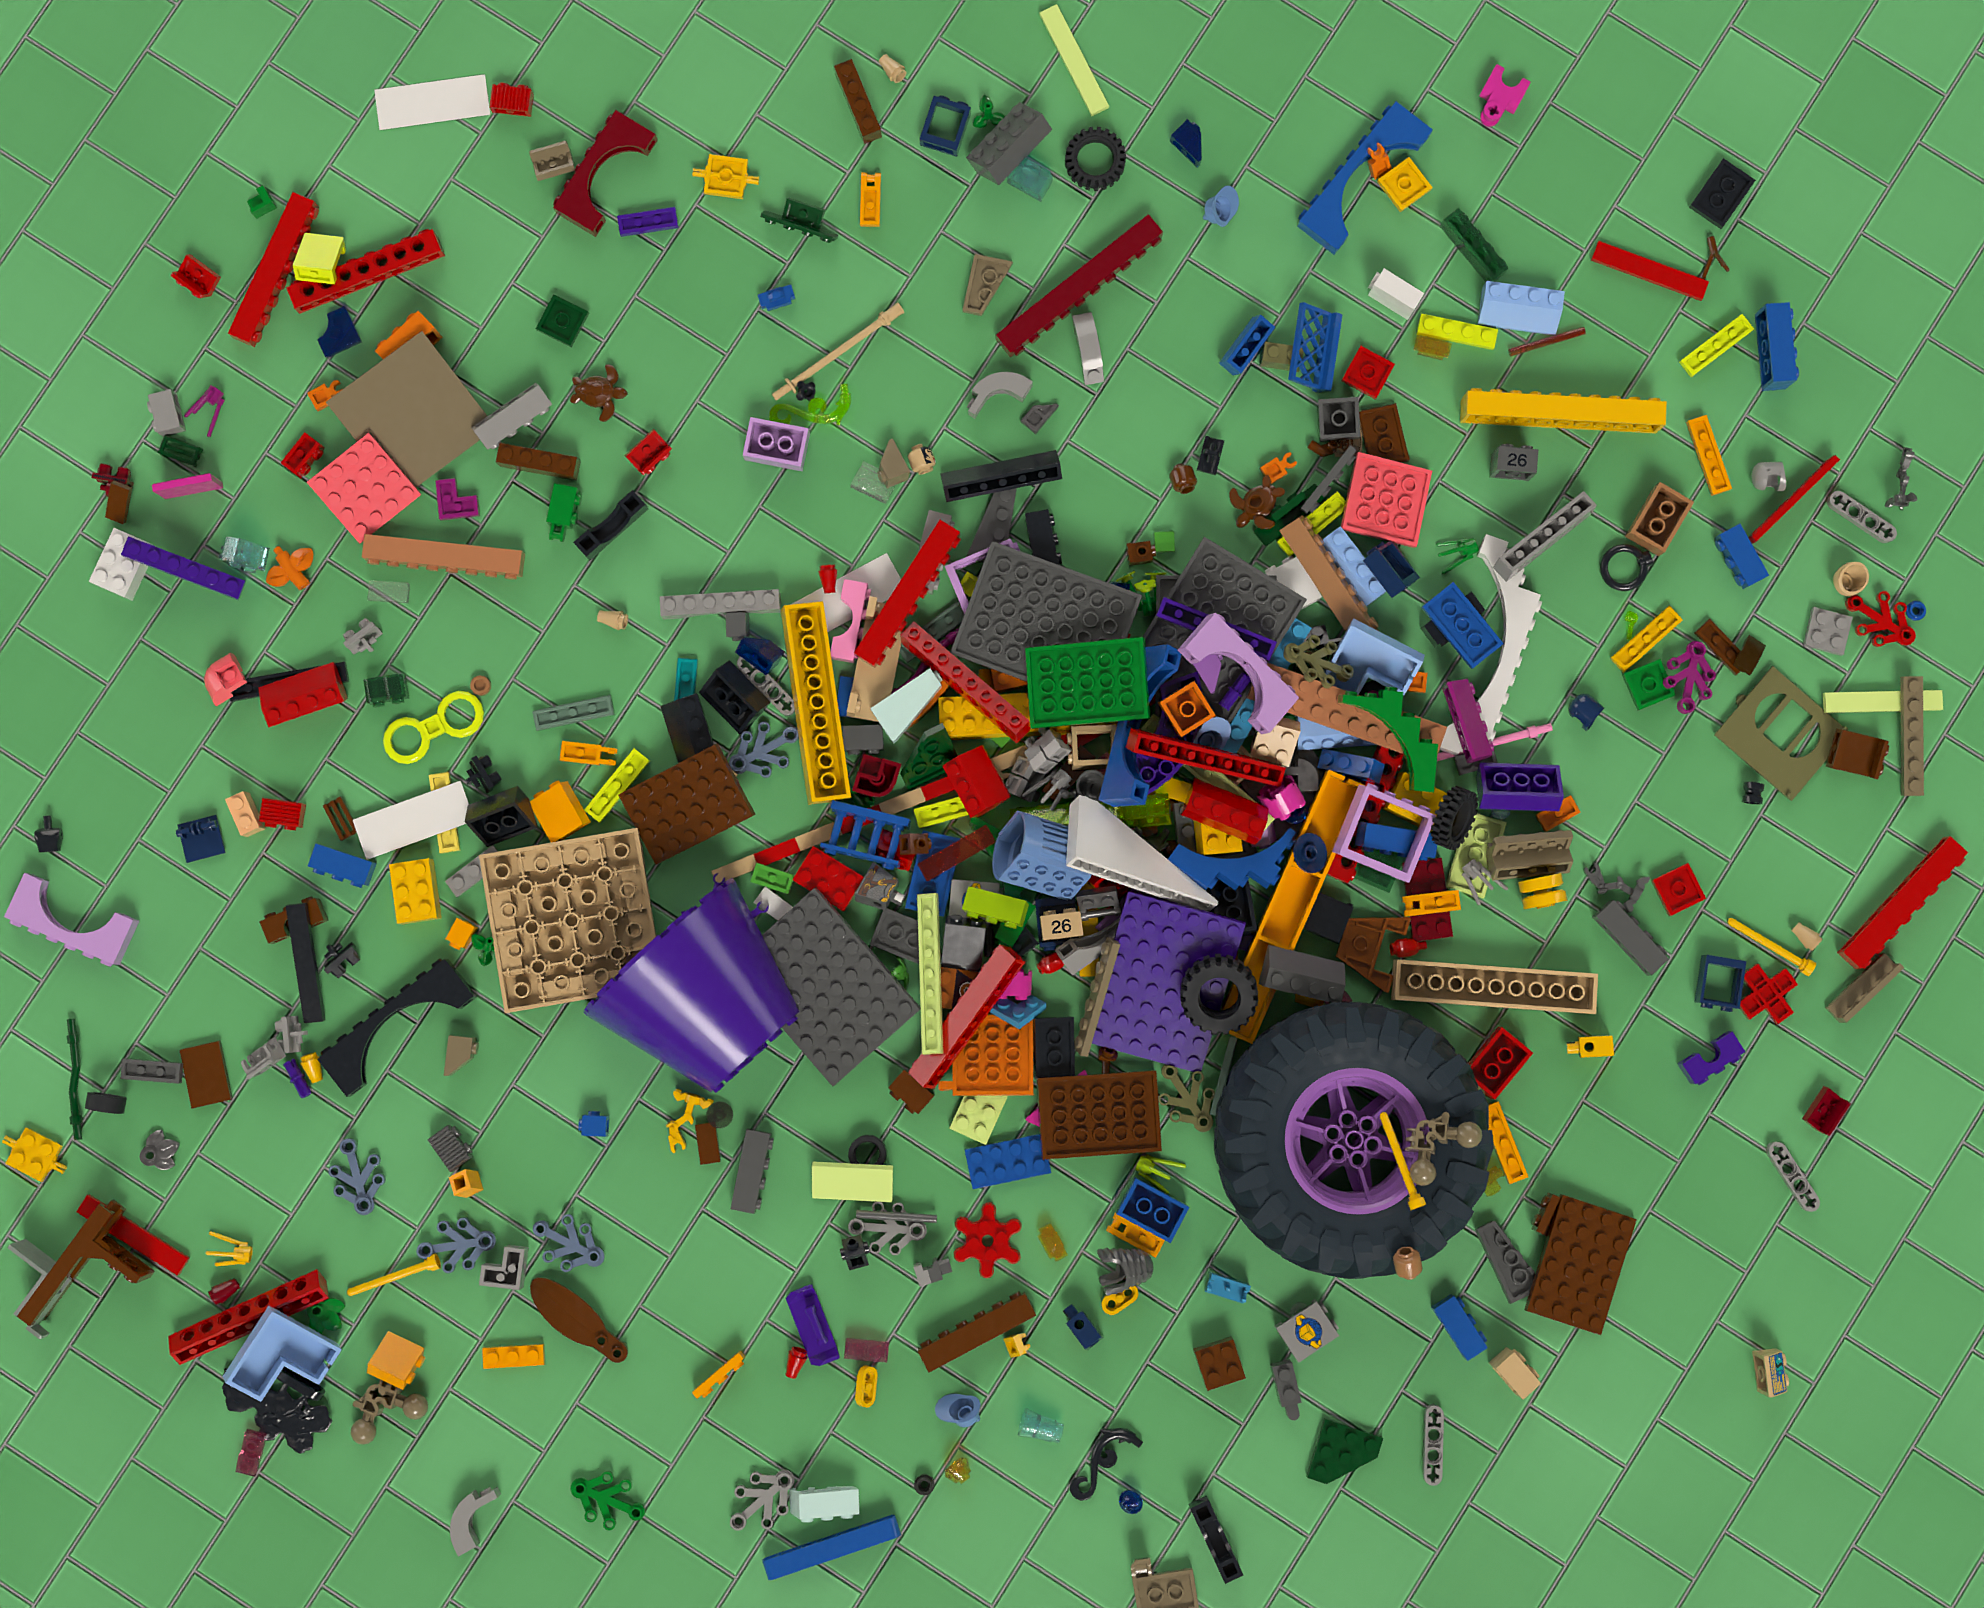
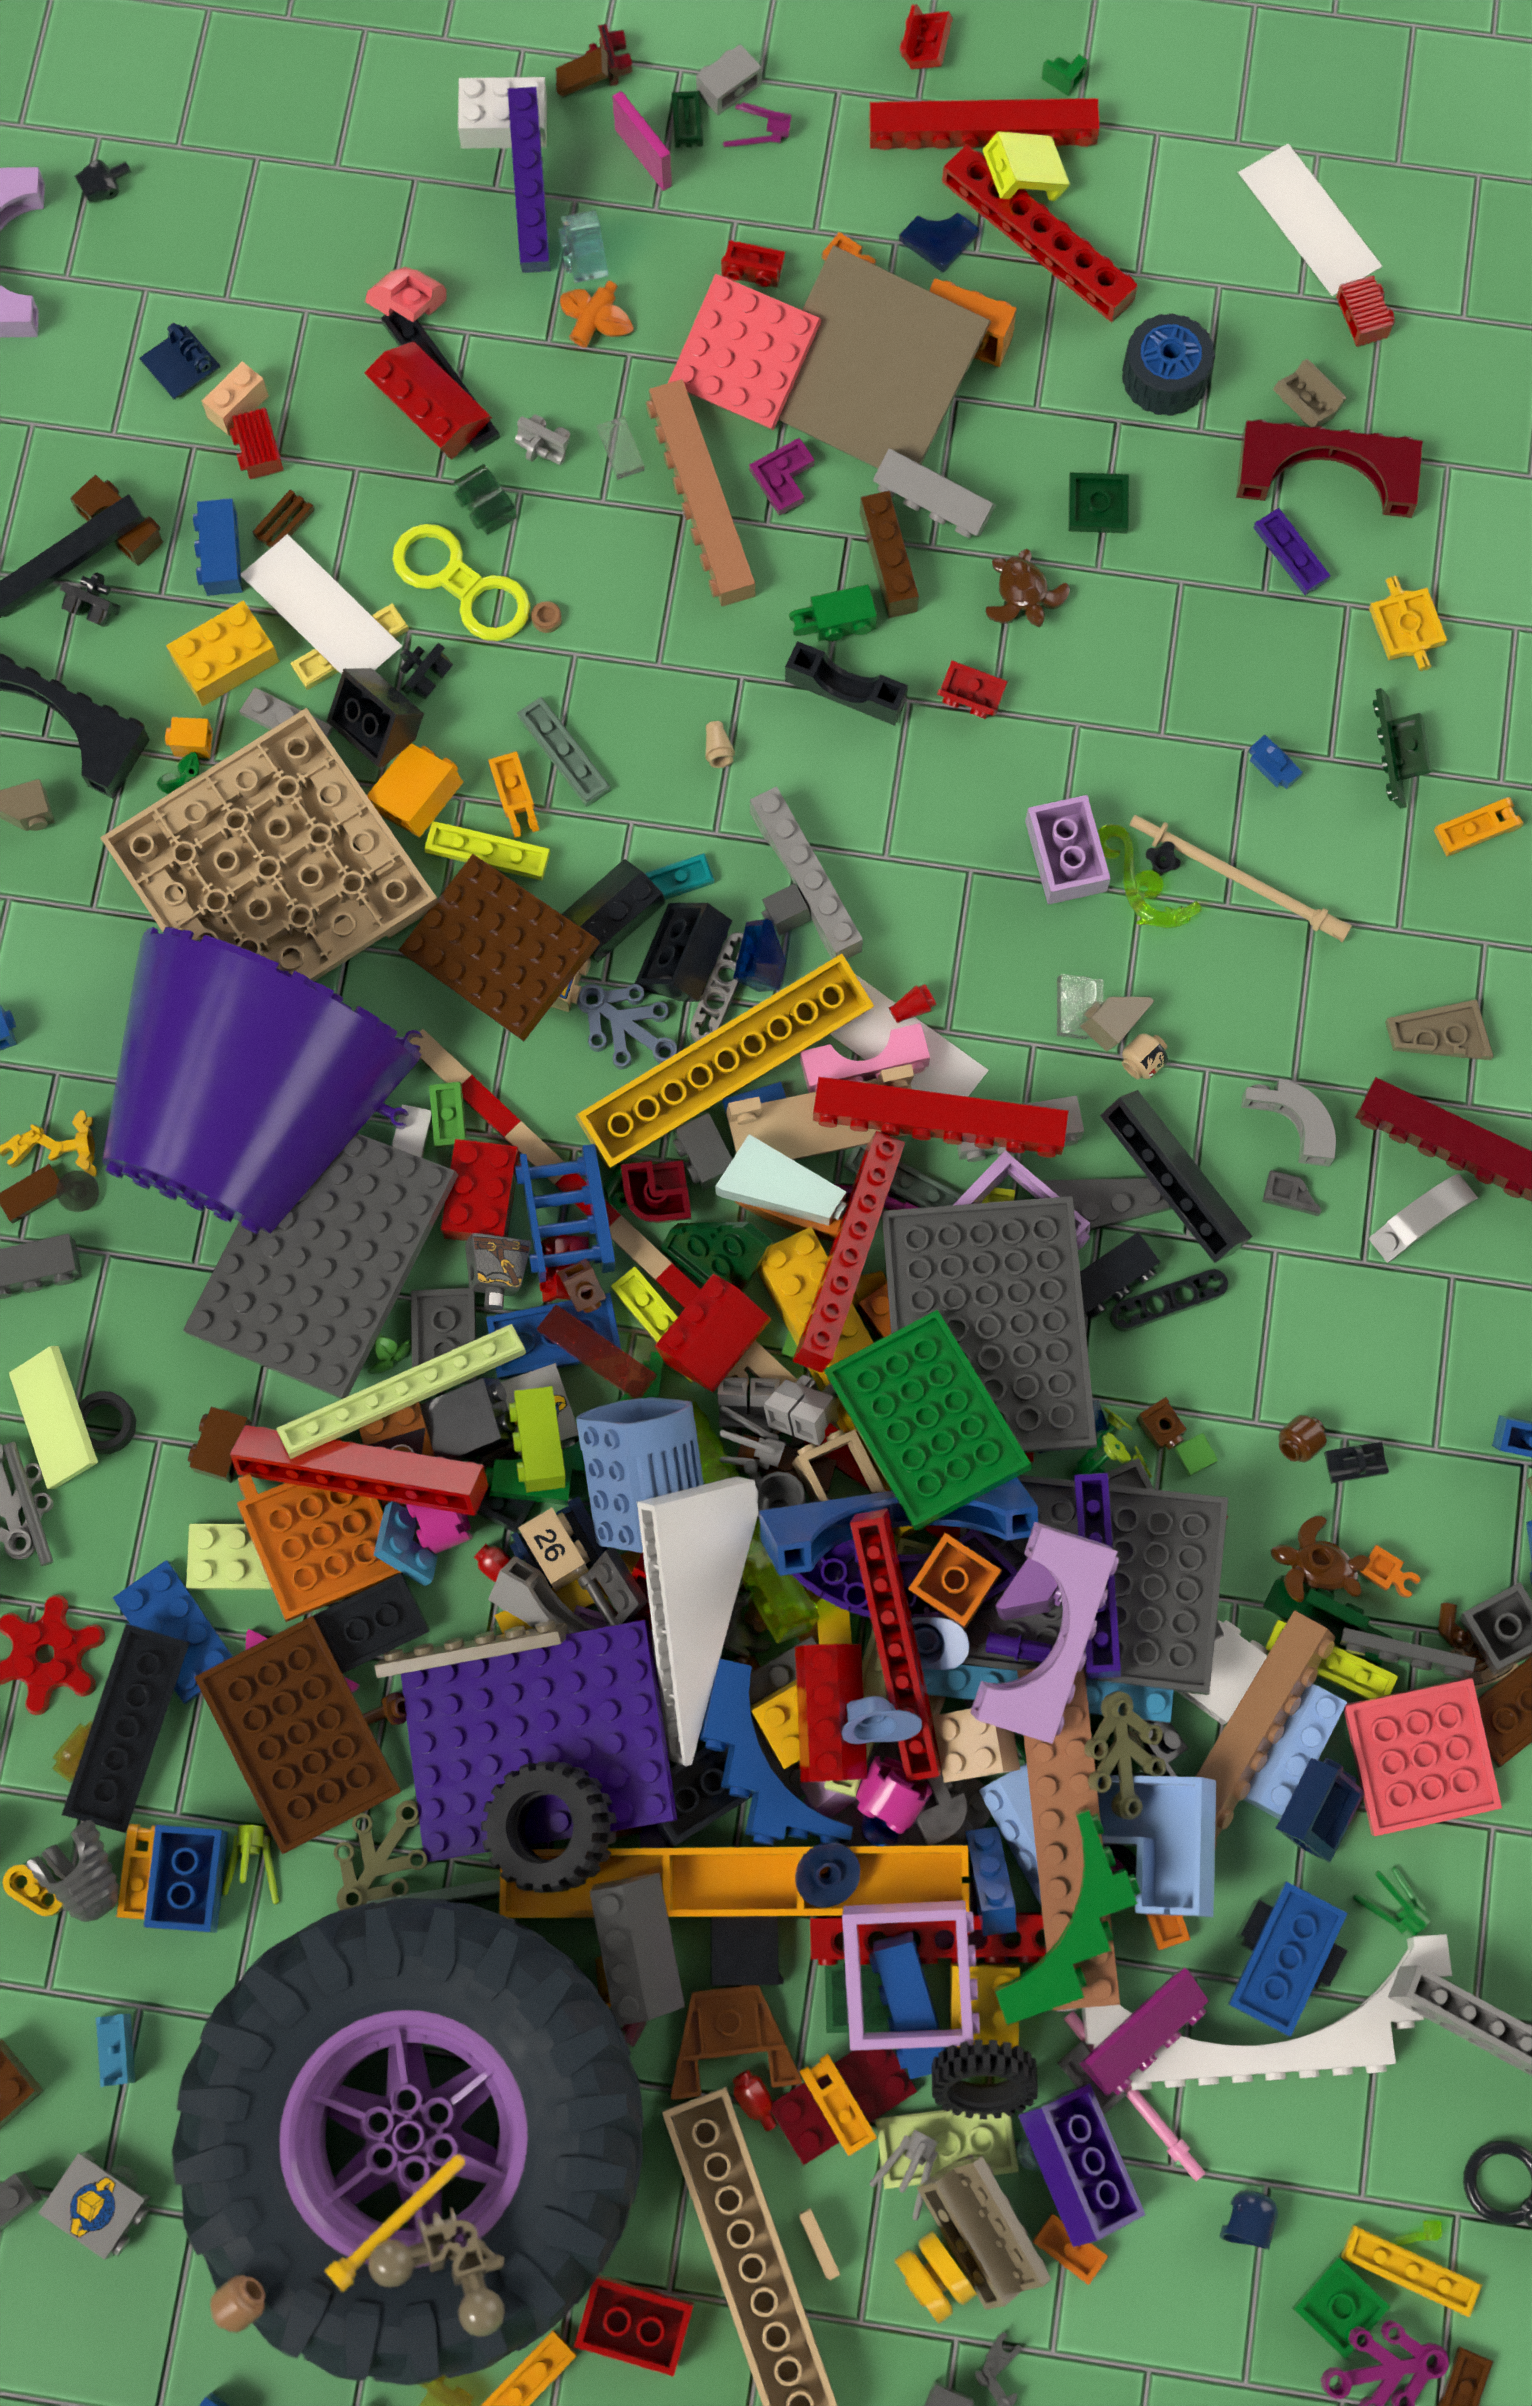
camera: 65 degrees right, 10 degrees down
none -> black plate [62,1623,189,1833]
none -> tan tile [799,2207,840,2280]
none -> medium blue piece [841,1696,922,1744]
none -> black beam [1110,1269,1228,1332]
none -> black wheel [1122,313,1215,416]

